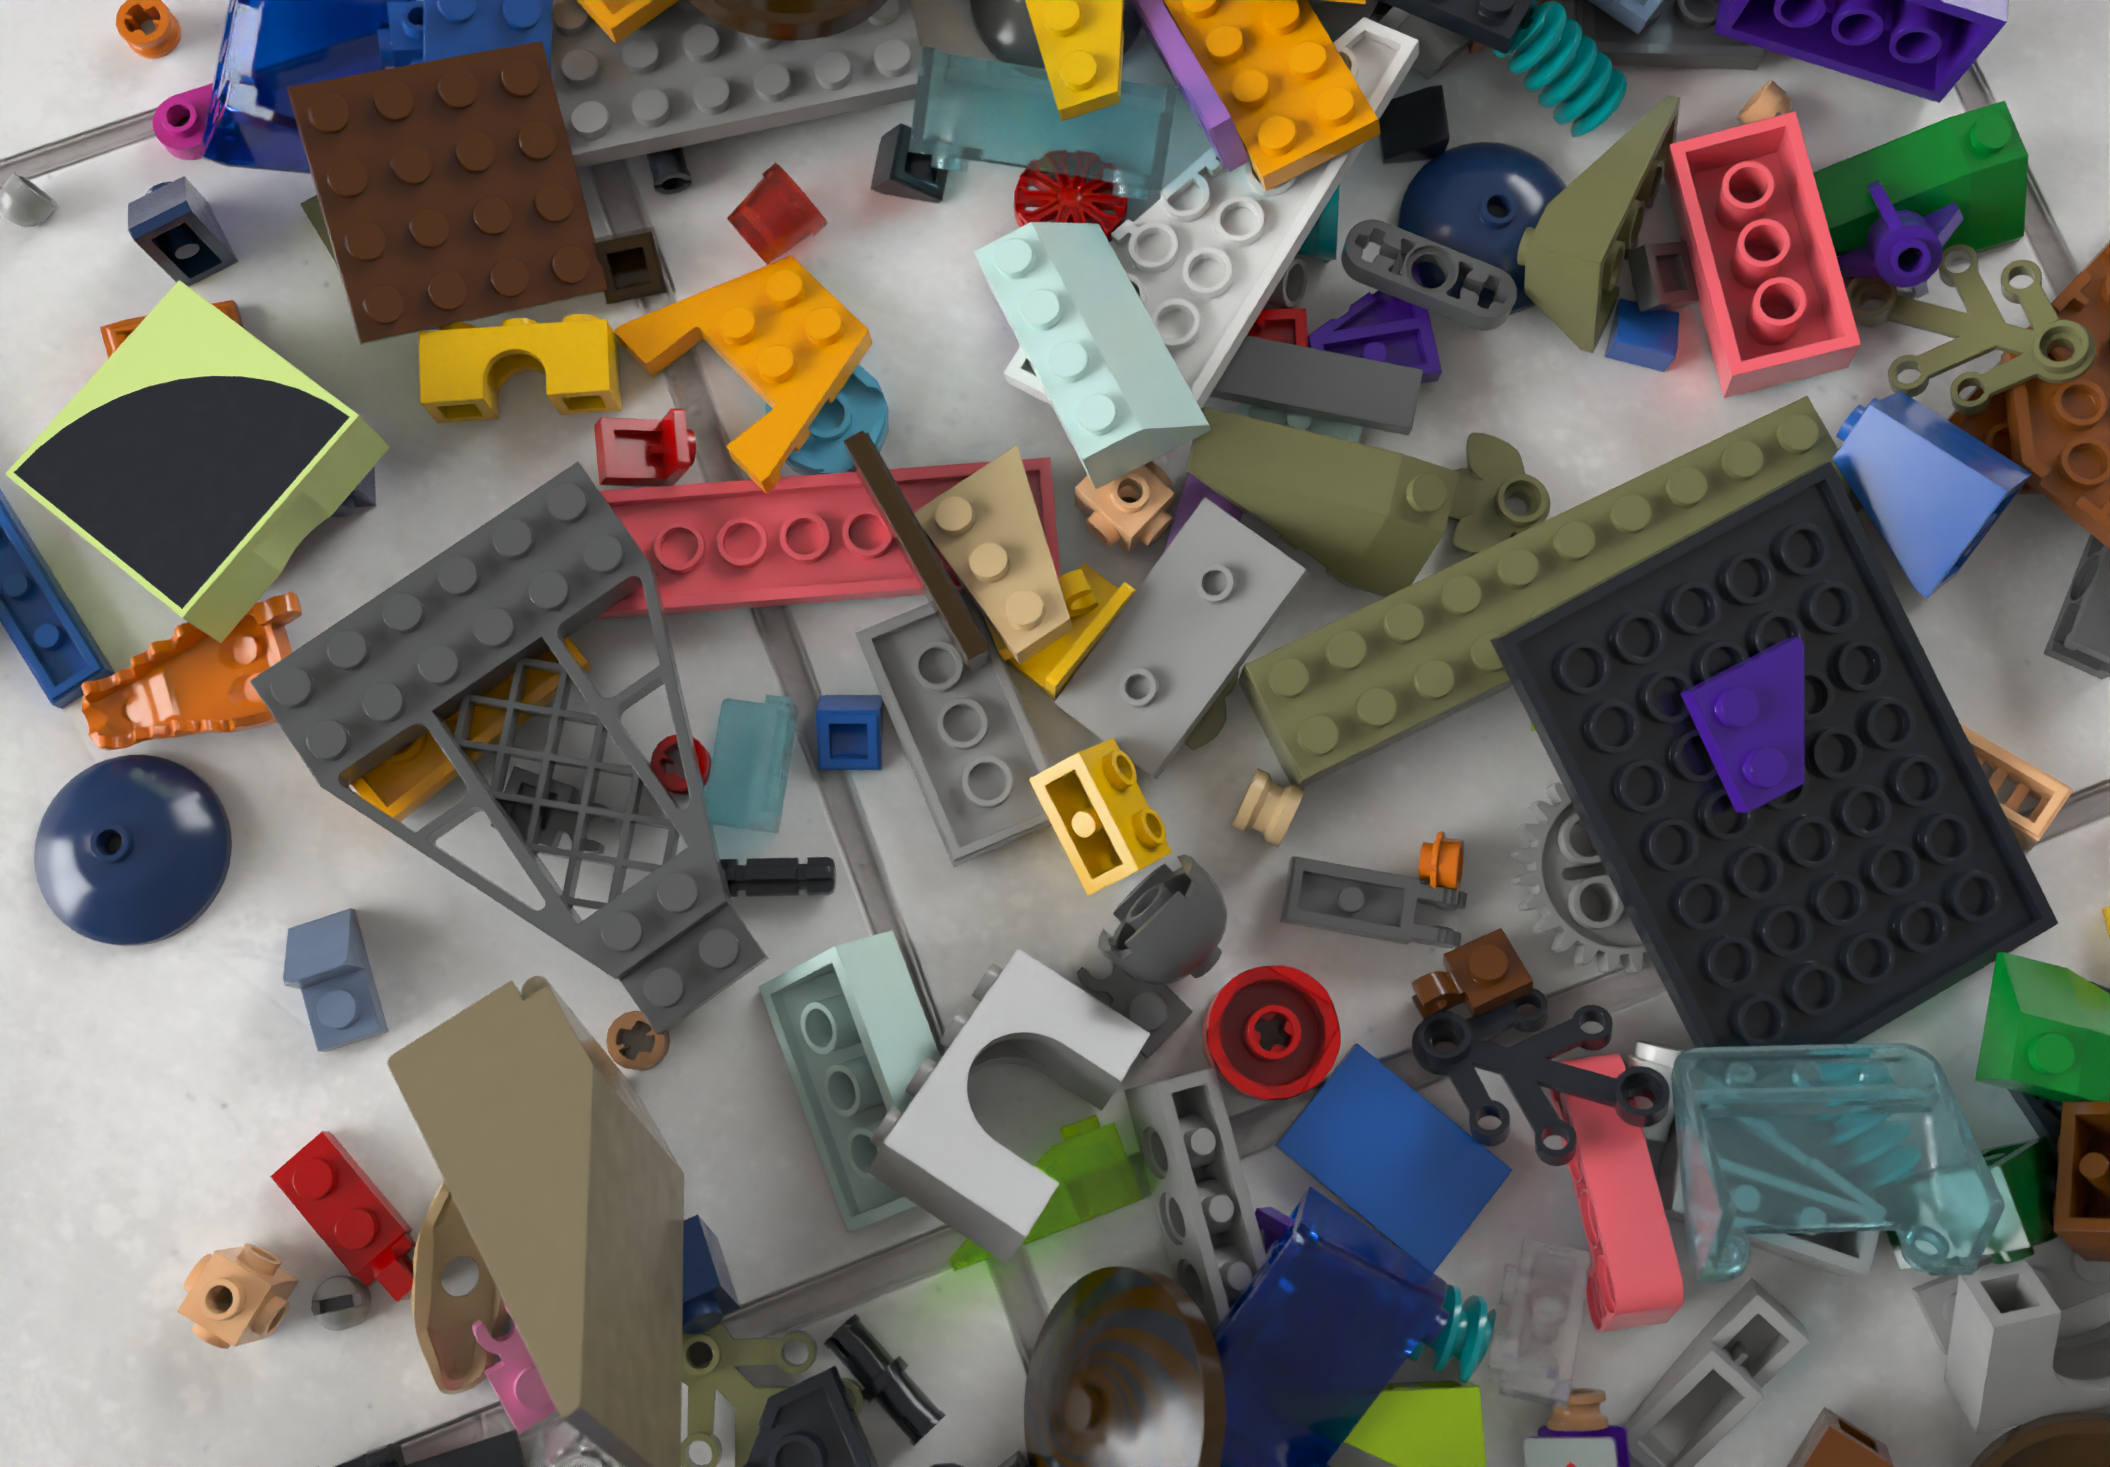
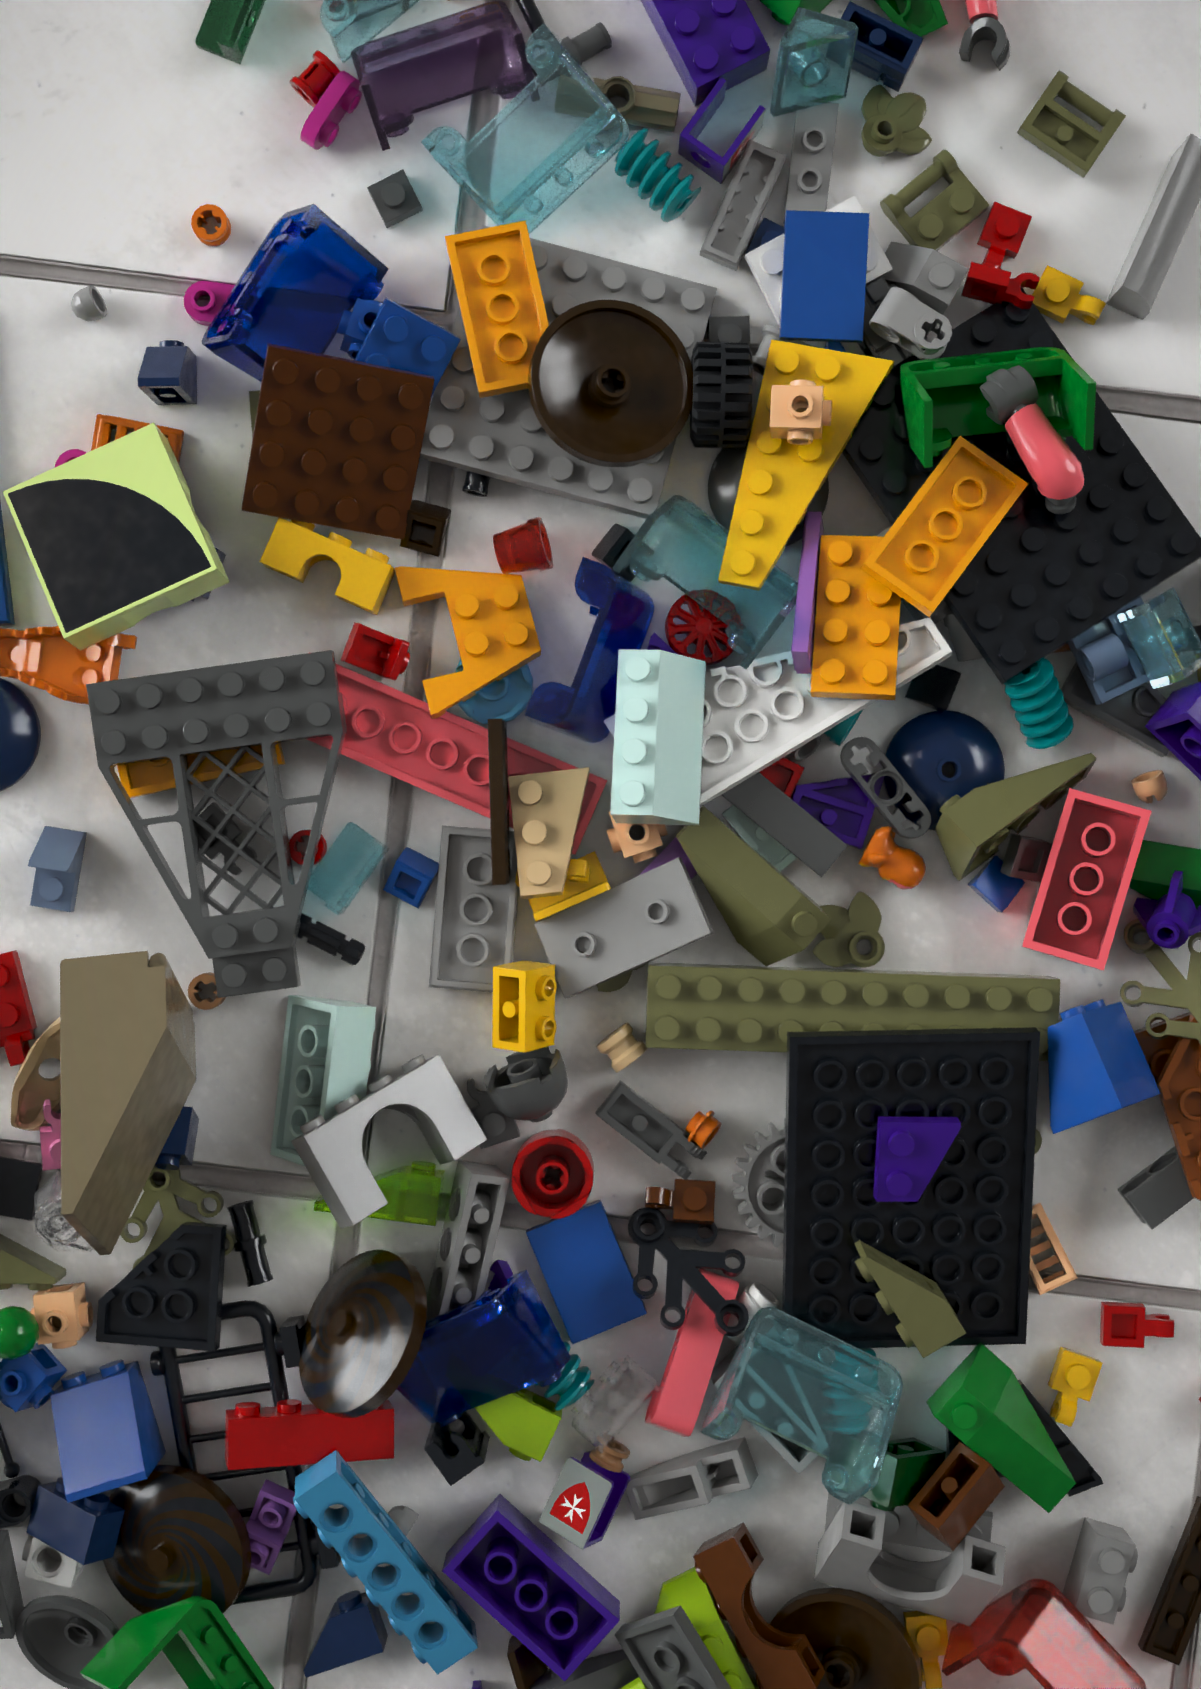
camera: 30 degrees right, 10 degrees up
none -> clear blue windscreen [525,557,654,743]
none -> olive slope [854,1240,966,1358]
none -> orange animal [858,826,926,890]

